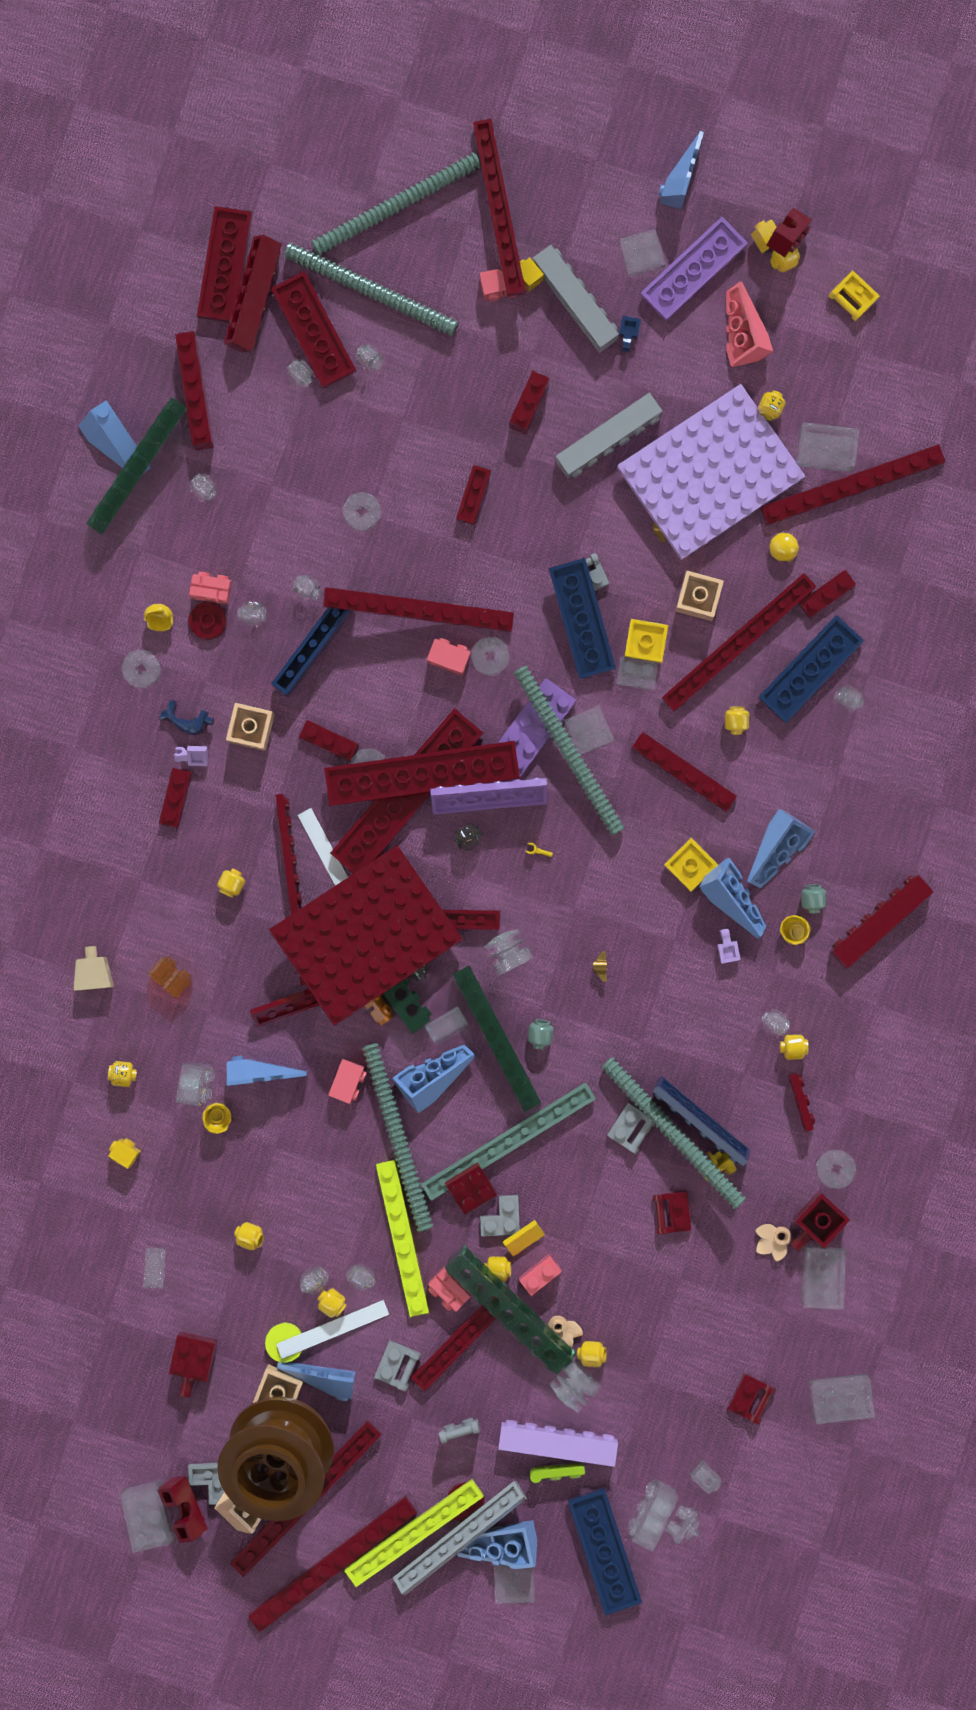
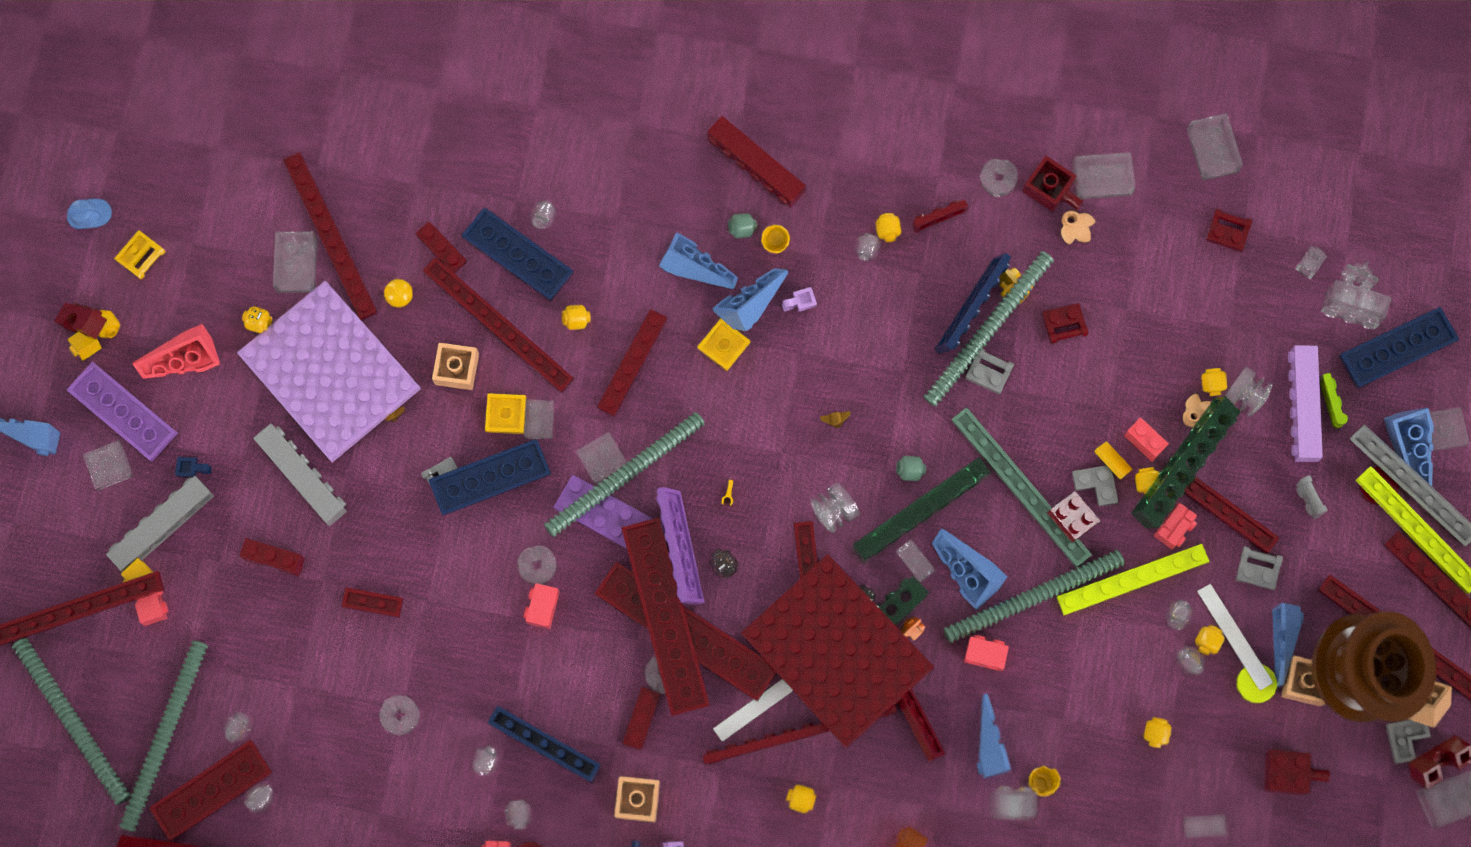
camera: 95 degrees left, 10 degrees down
dark red plate [323,587,514,632] -> none
none -> medium blue piece [67,199,112,229]

